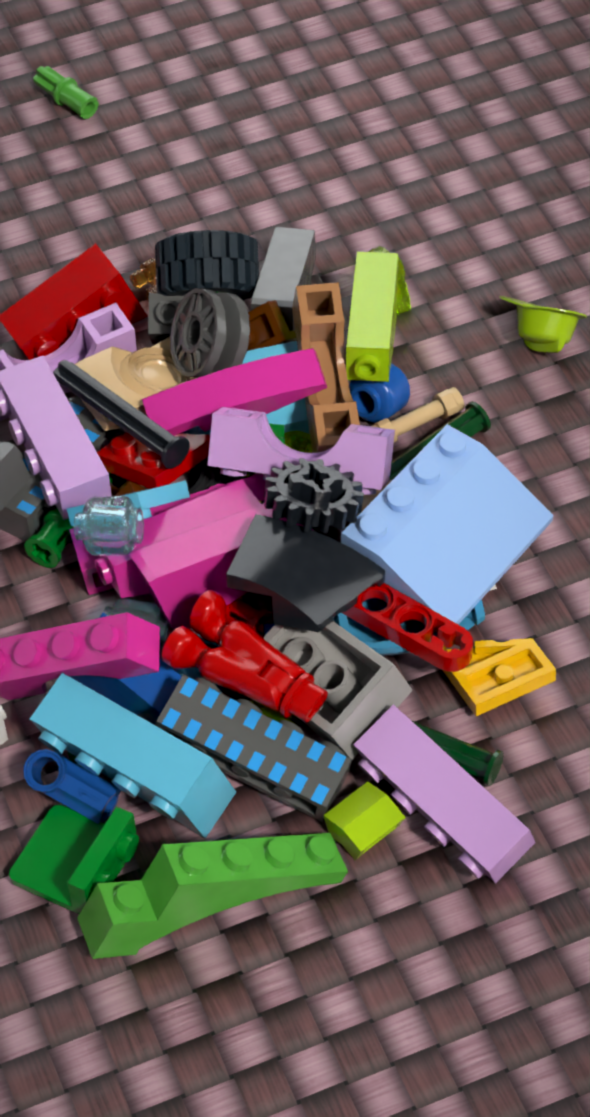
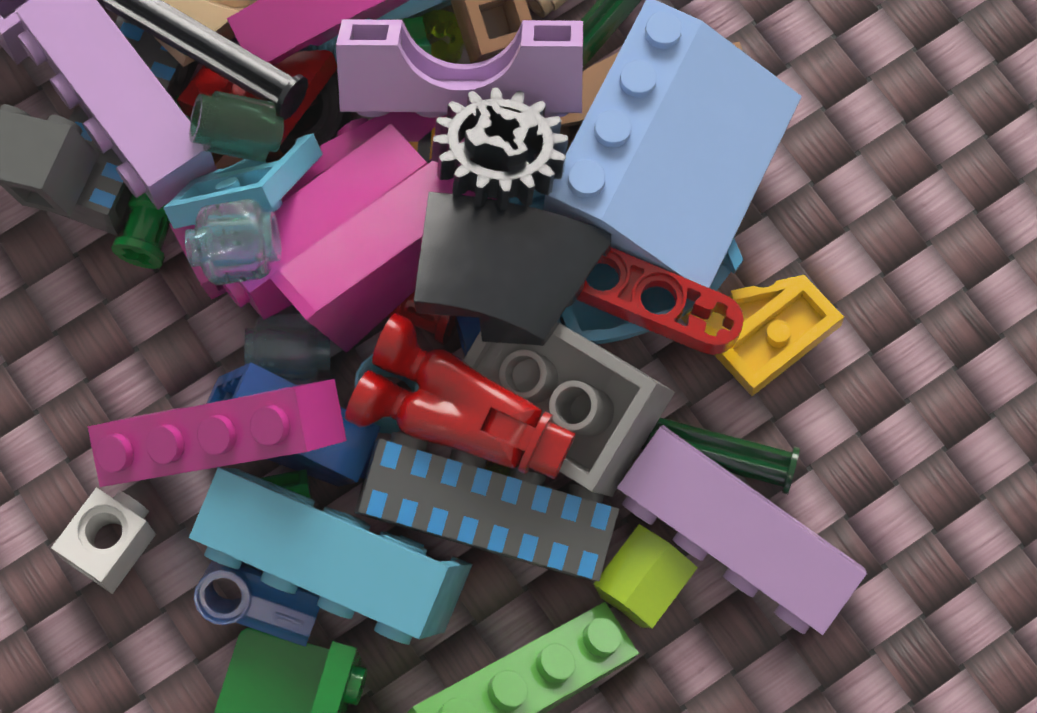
camera: 15 degrees left, 20 degrees up
none -> clear green brick [189,91,284,162]

